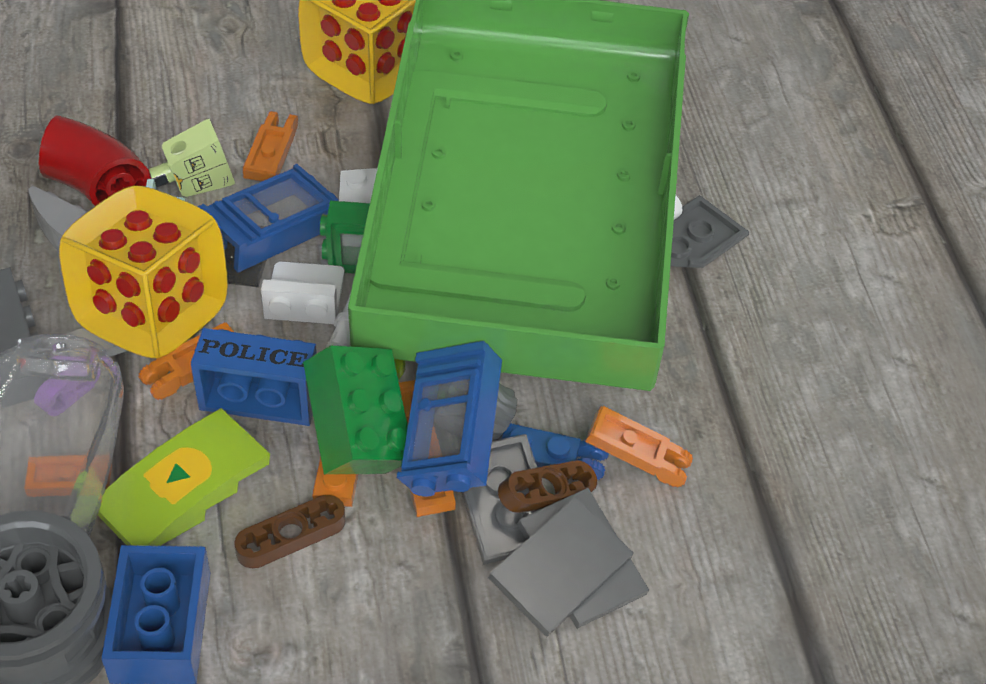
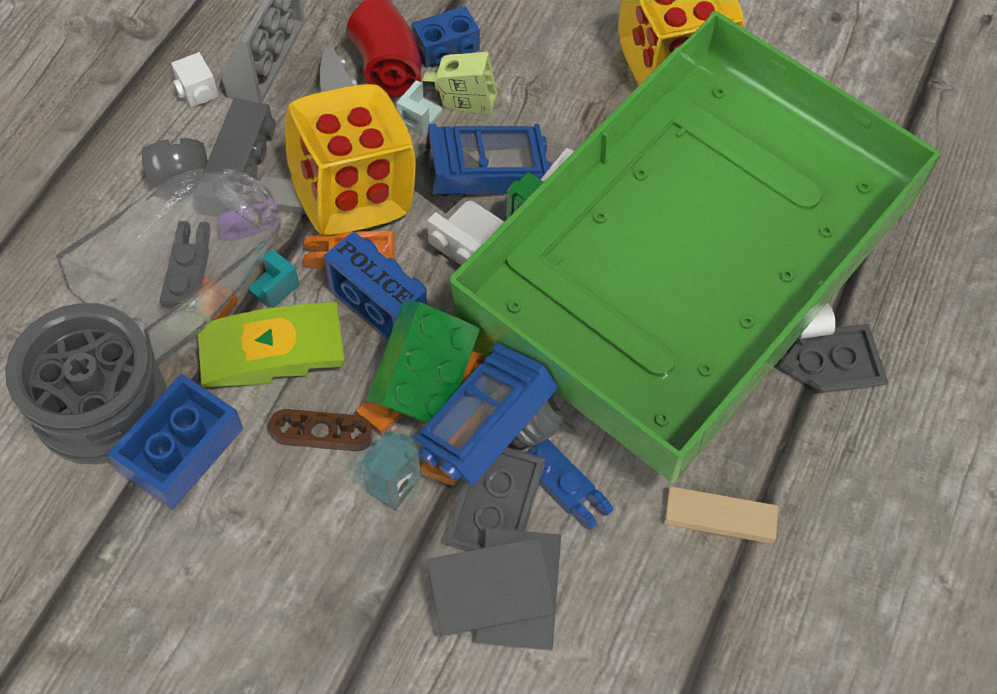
camera: 35 degrees right, 10 degrees up
orange hinge [243,111,298,181] -> none
reddish brown beam [498,460,597,513] -> none
orange hinge [585,406,693,488] -> none
none -> dark grey hinge [160,221,211,309]
none -> teal panel [248,249,299,308]
none -> clear light blue brick [361,429,421,511]
none -> blue brick [411,6,480,68]
none -> tan tile [664,486,779,544]

